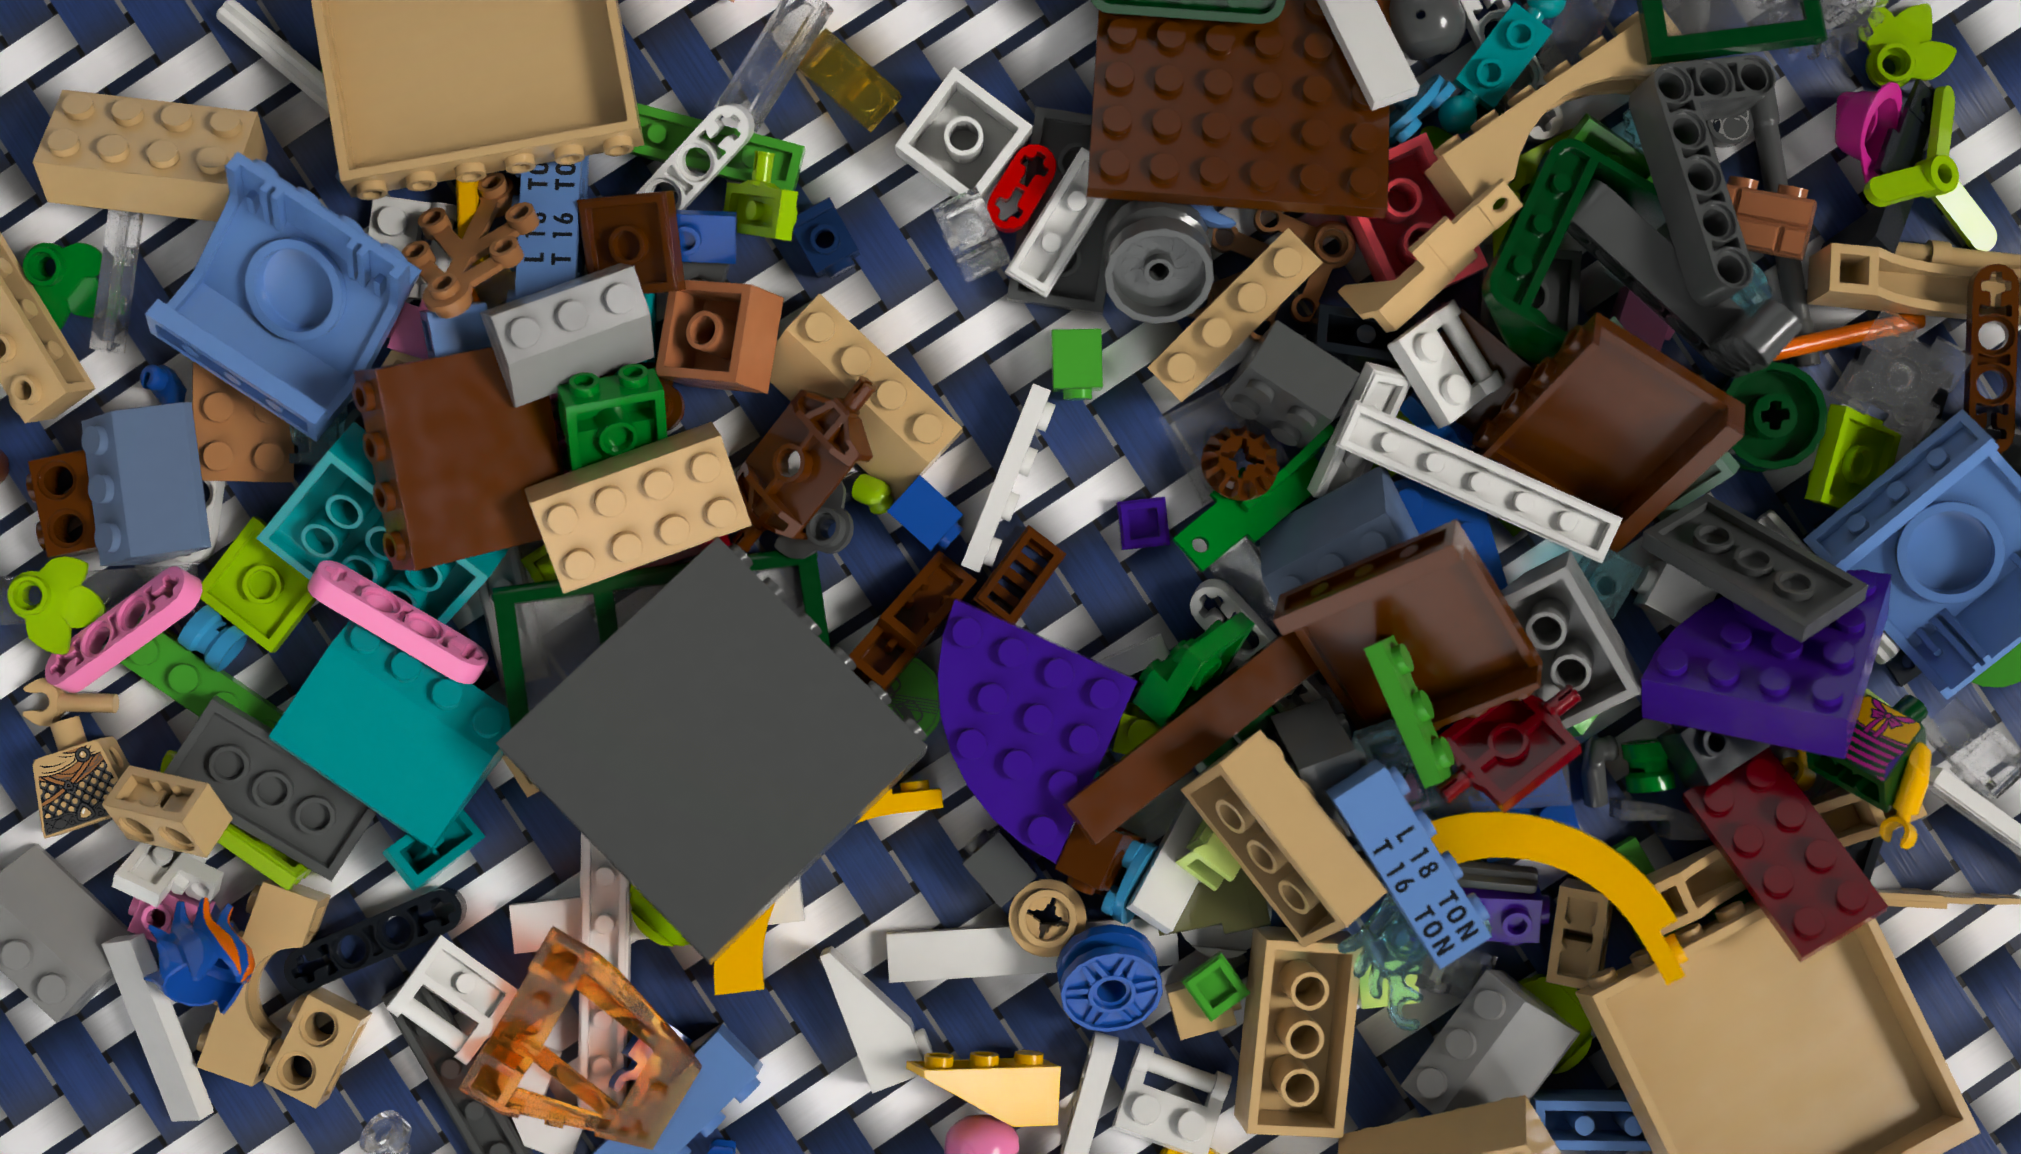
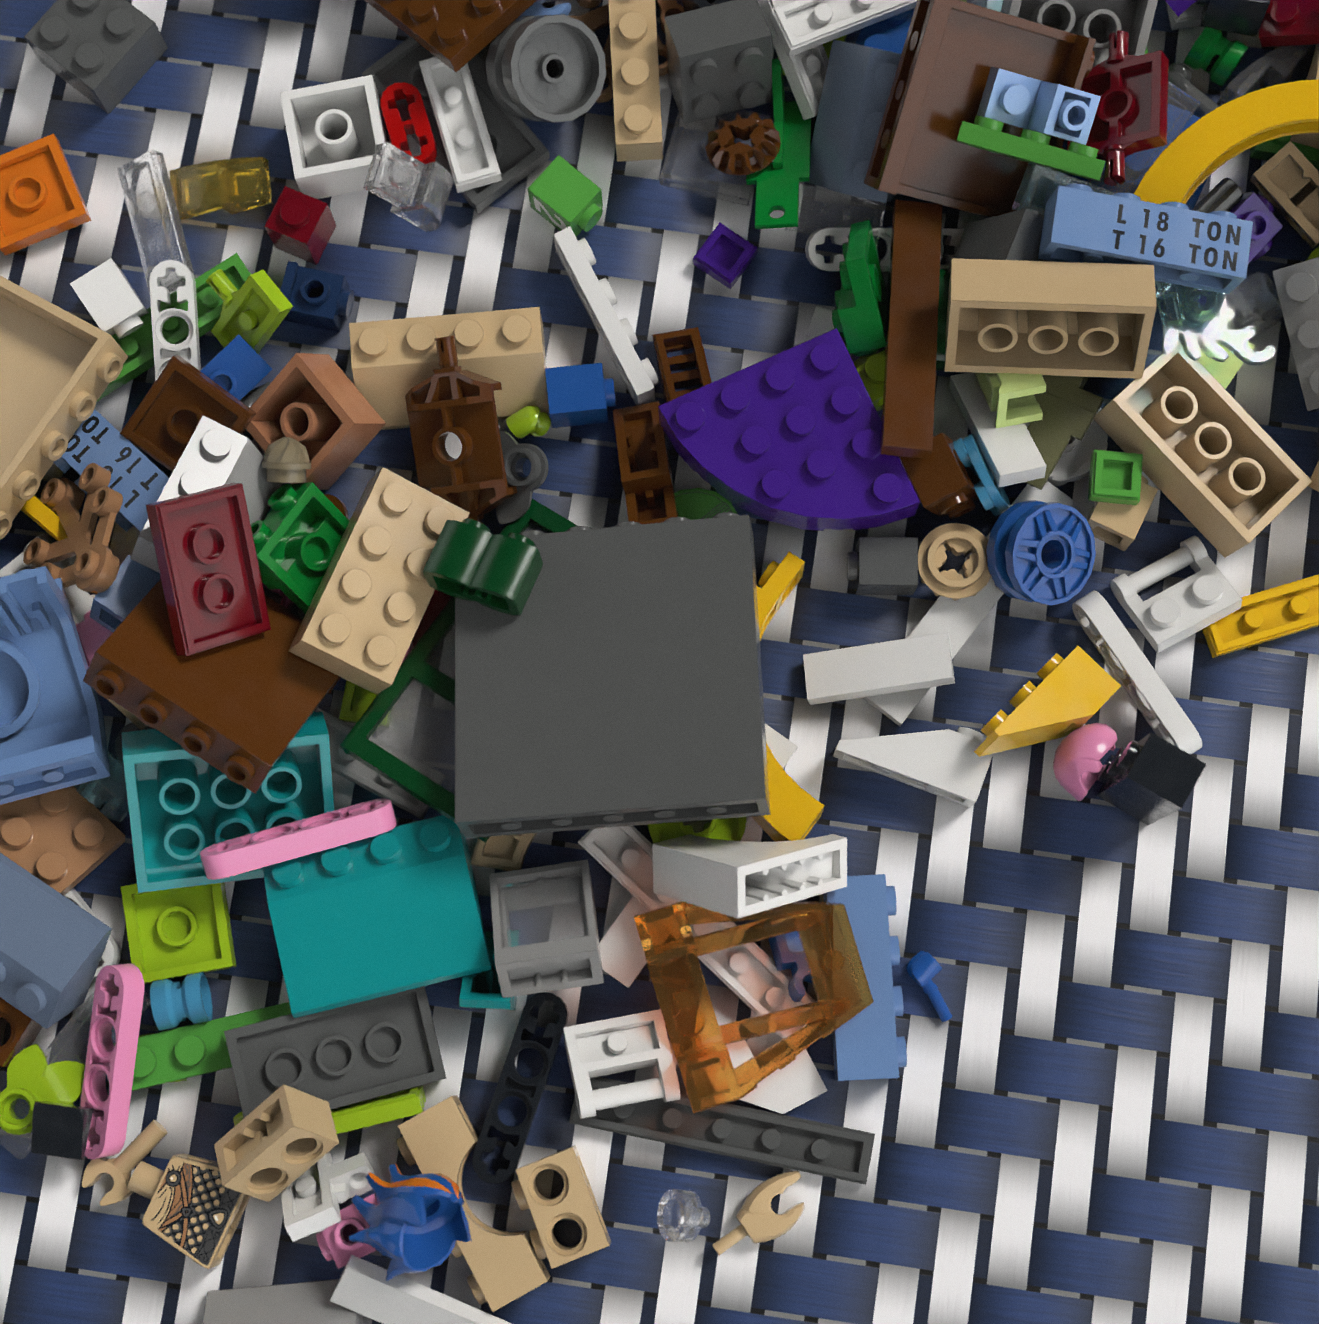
camera: 45 degrees left, 10 degrees down
none -> black slope [31,1101,93,1160]
none -> white slope [70,258,148,339]
none -> dark red tile [146,483,271,656]
none -> dark tan plate [262,437,311,483]
none -> dark red brick [264,186,337,265]
none -> dark green brick [423,518,543,616]
none -> window [489,860,604,998]
none -> white arch [653,834,847,918]
none -> white tile [803,632,955,705]
none -> light blue slope [977,67,1101,145]

